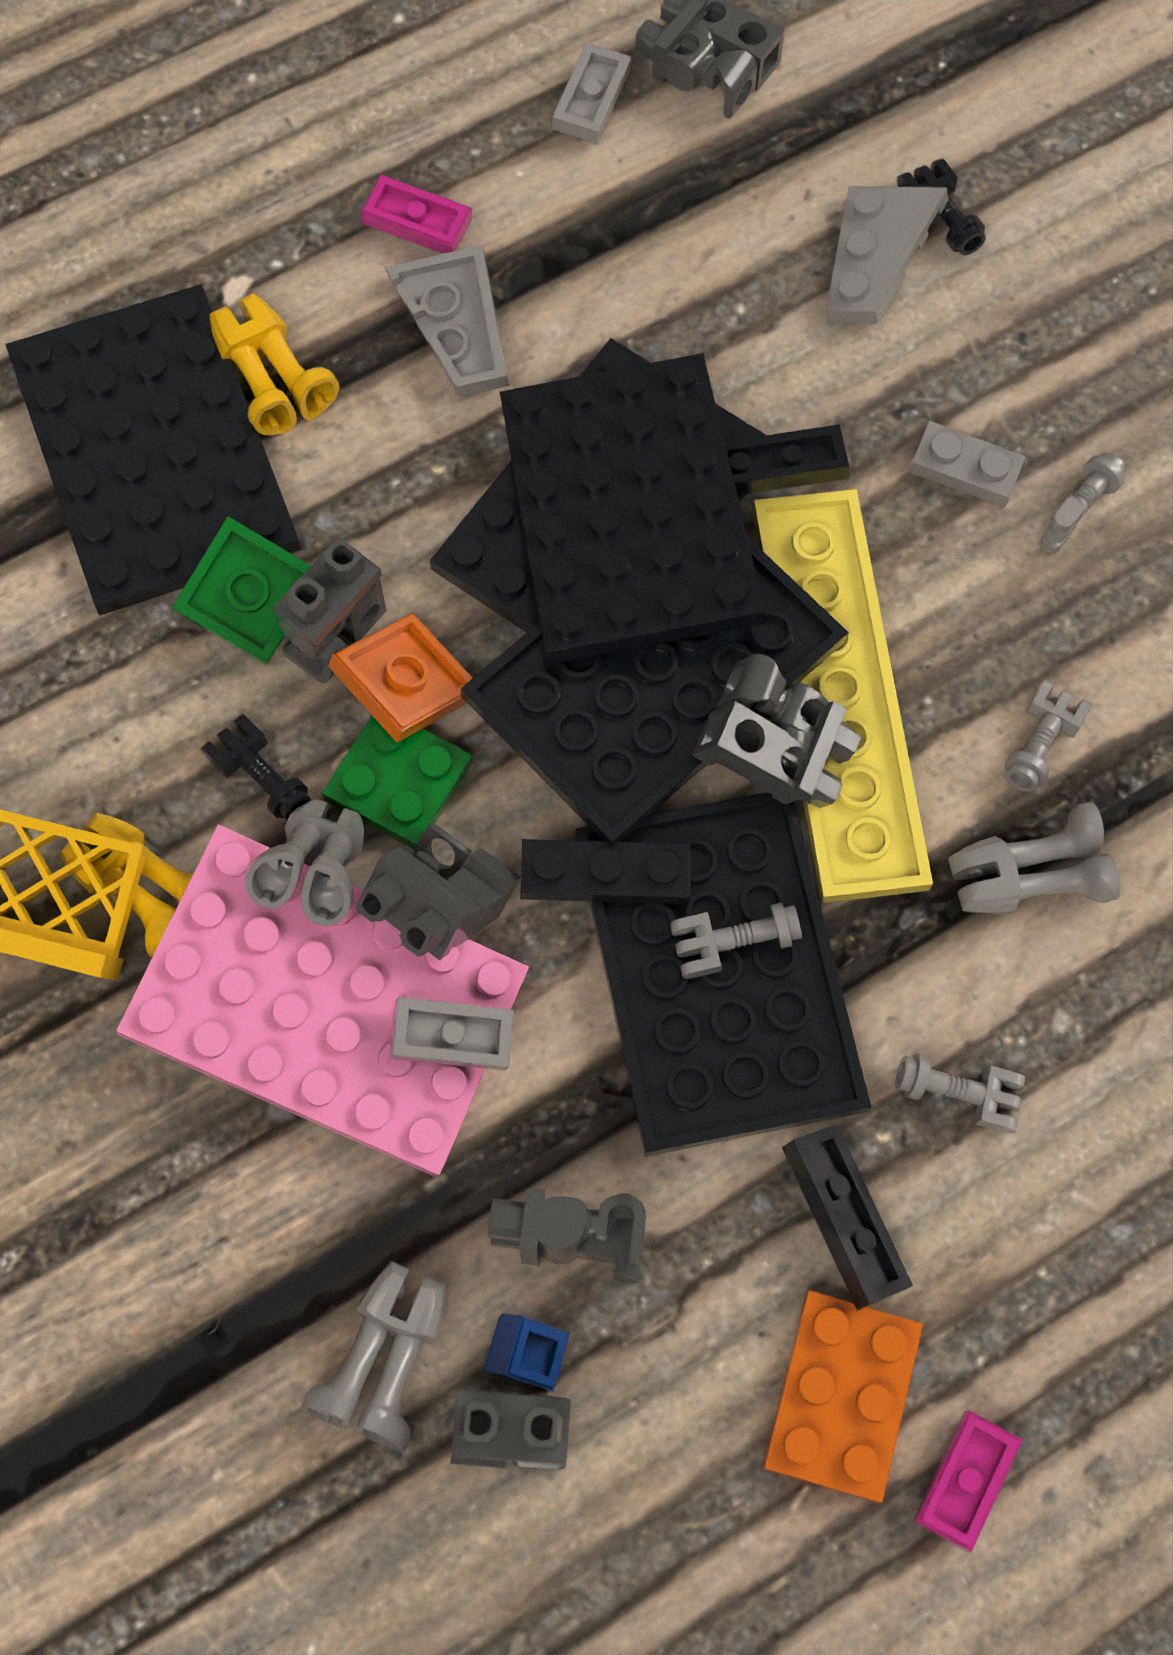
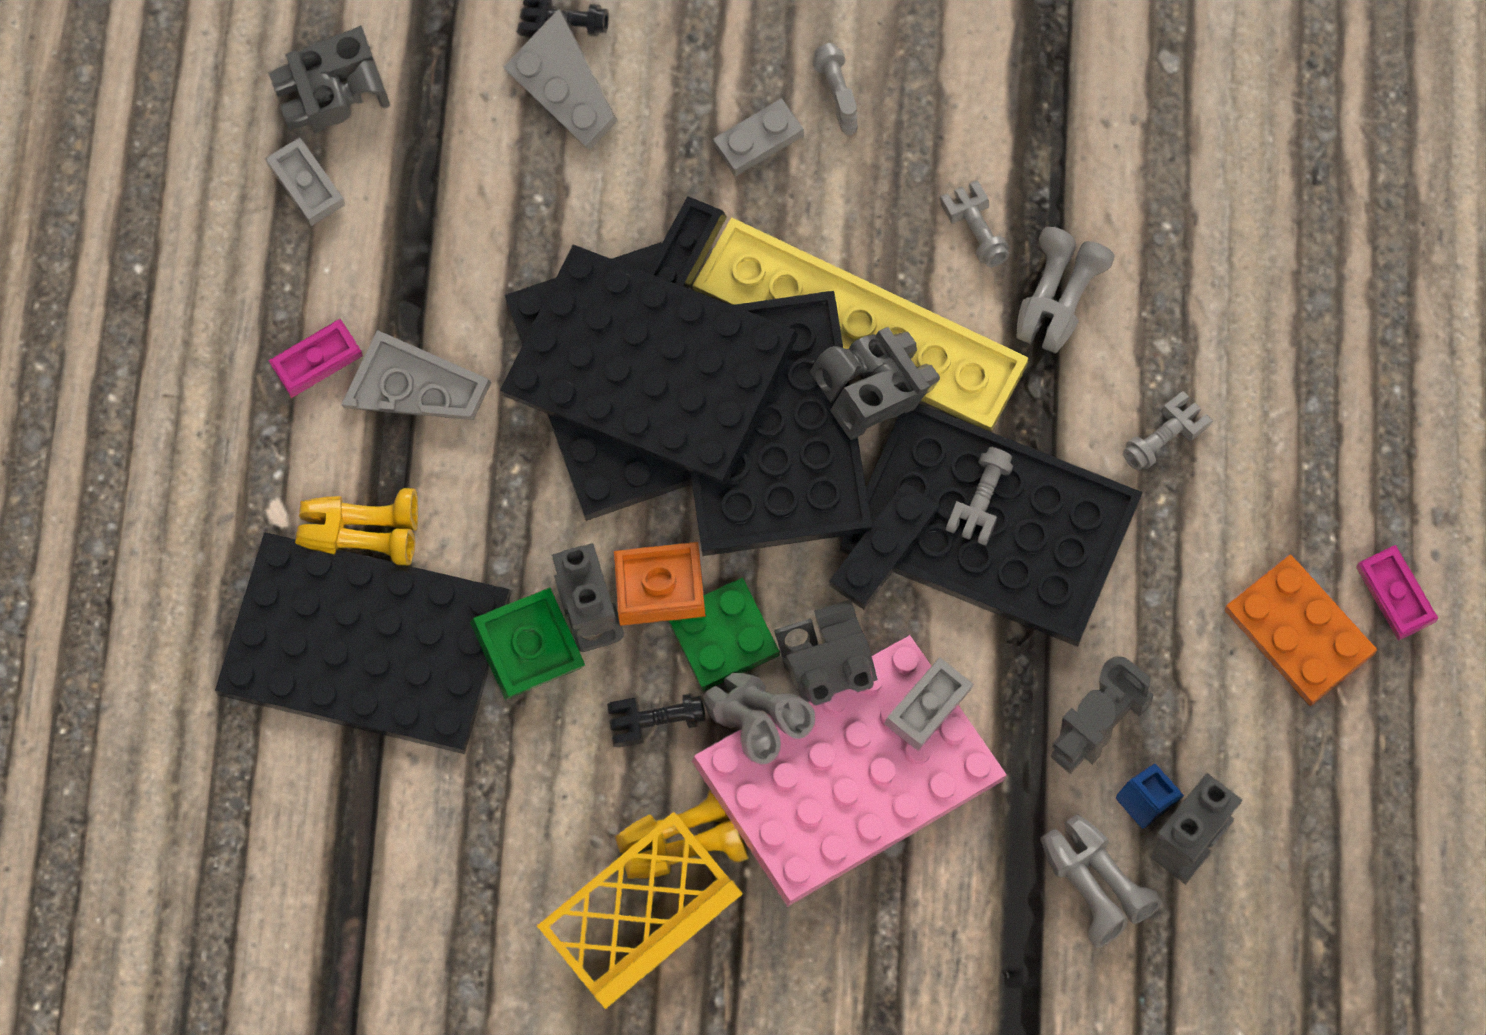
camera: 45 degrees left, 0 degrees up
black plate [782,1124,913,1311] -> none

